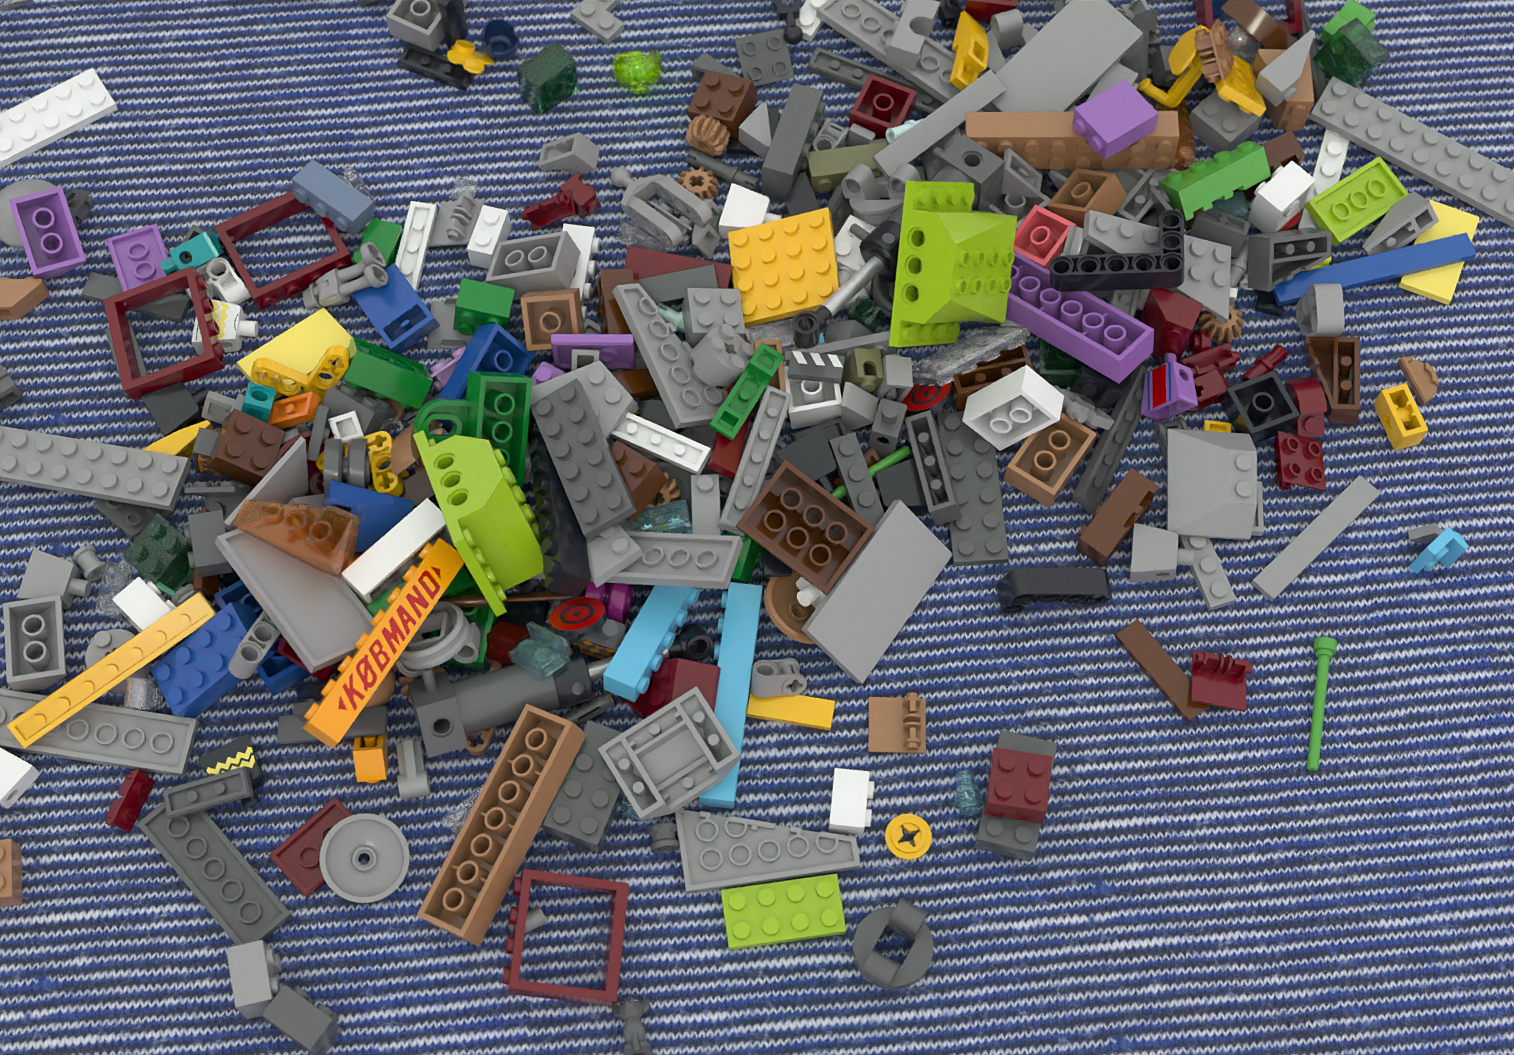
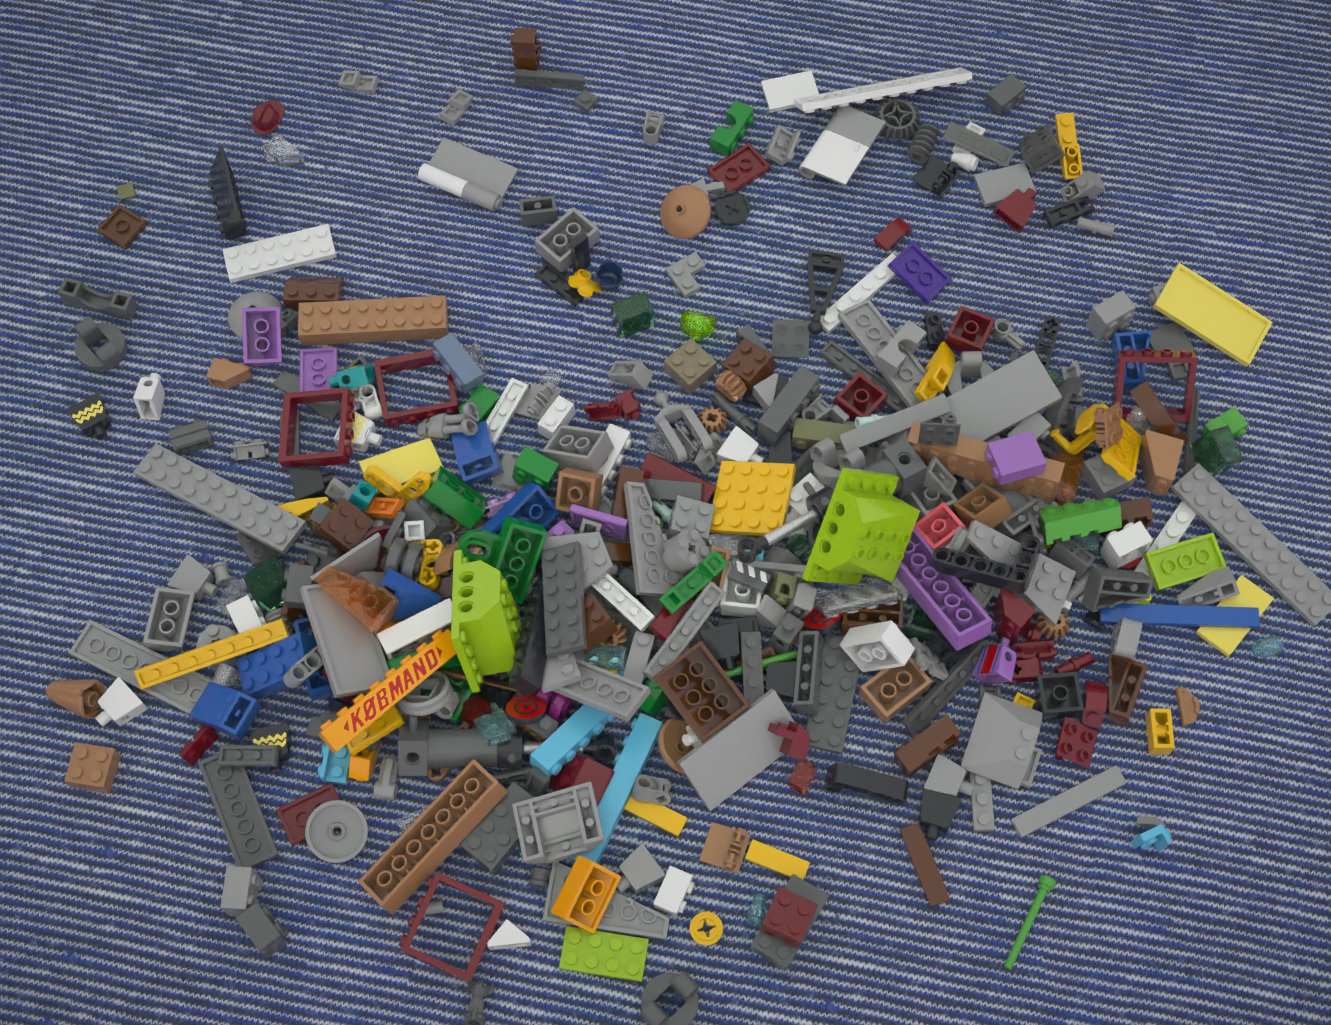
camera: 20 degrees right, 0 degrees up
dark red hinge [1191,650,1253,712] -> none
light grey slope [1254,29,1315,107] -> none
none -> blue slope [189,681,262,741]
none -> light grey hinge [229,439,270,461]
none -> reddish brown slope [283,277,344,311]
none -> medium nougat brick [298,295,449,346]
none -> medium azure bracket [318,744,351,785]
none -> yellow tile [346,705,405,756]
none -> white slope [487,920,531,950]
none -> dark grey tile [524,766,550,797]
none -> light orange slope [551,855,622,934]
none -> light grey torso [616,843,666,894]
none -> dark tan brick [664,338,717,395]
none -> yellow tile [745,839,810,880]
none -> dark red brick [768,721,810,761]
none -> clear red brick [787,760,817,796]
none -> dark grey hinge [918,413,961,447]
none -> black torso [919,788,961,841]
none -> clear light blue brick [1252,635,1284,660]

